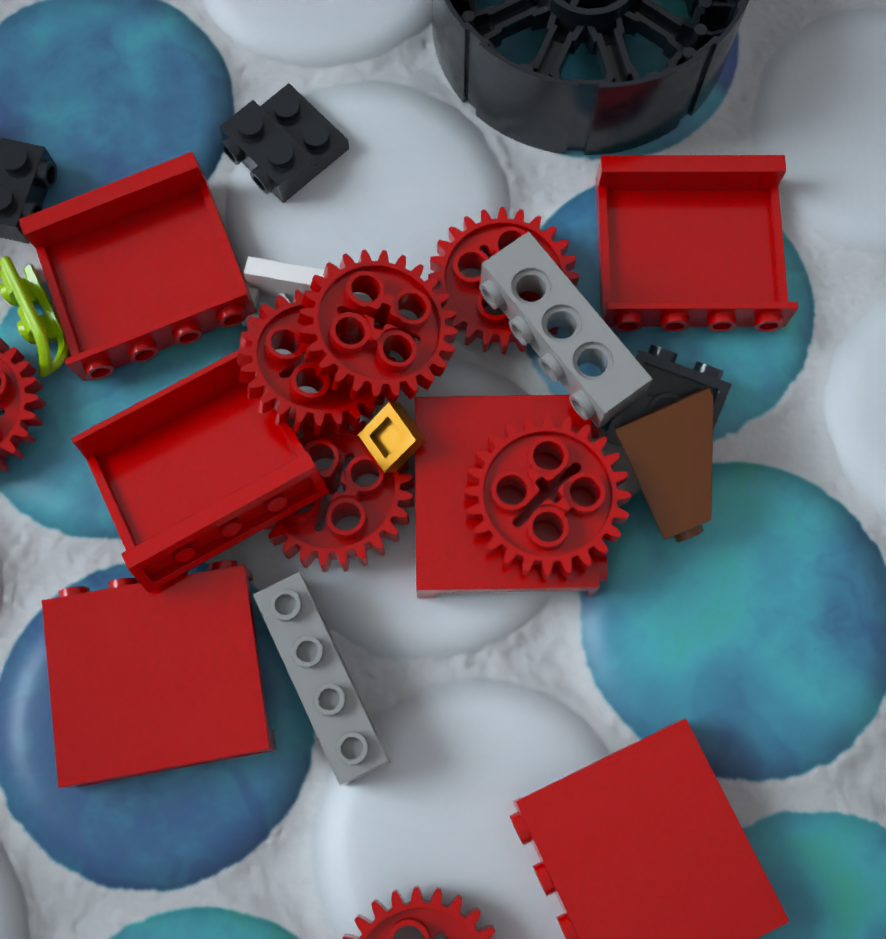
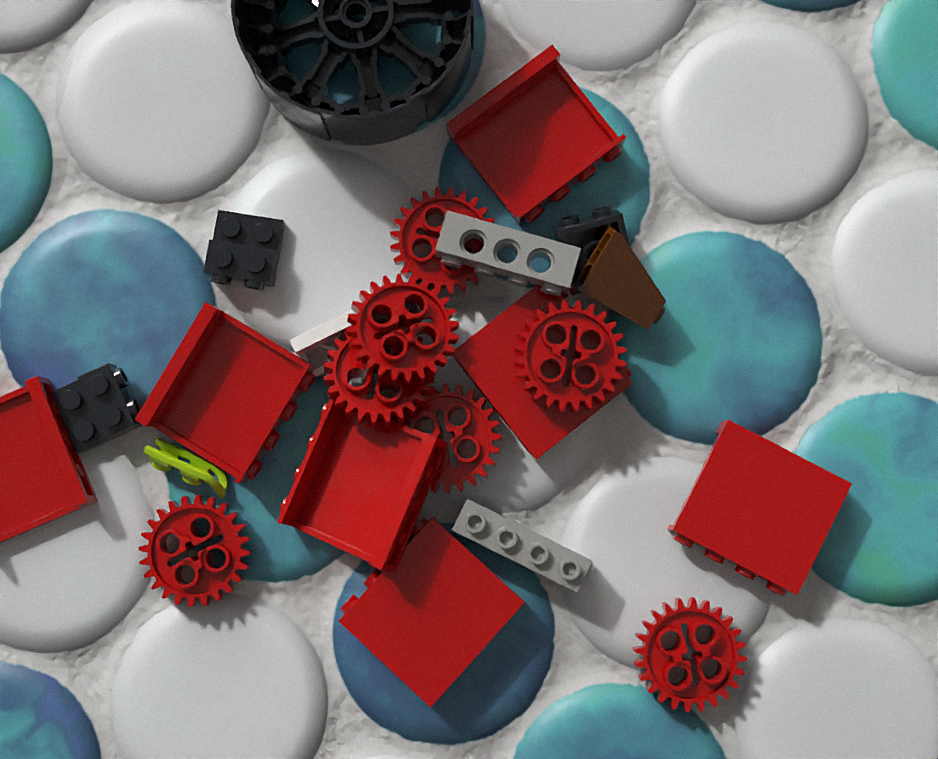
camera: 35 degrees left, 10 degrees up
plate [358,402,427,473] -> none

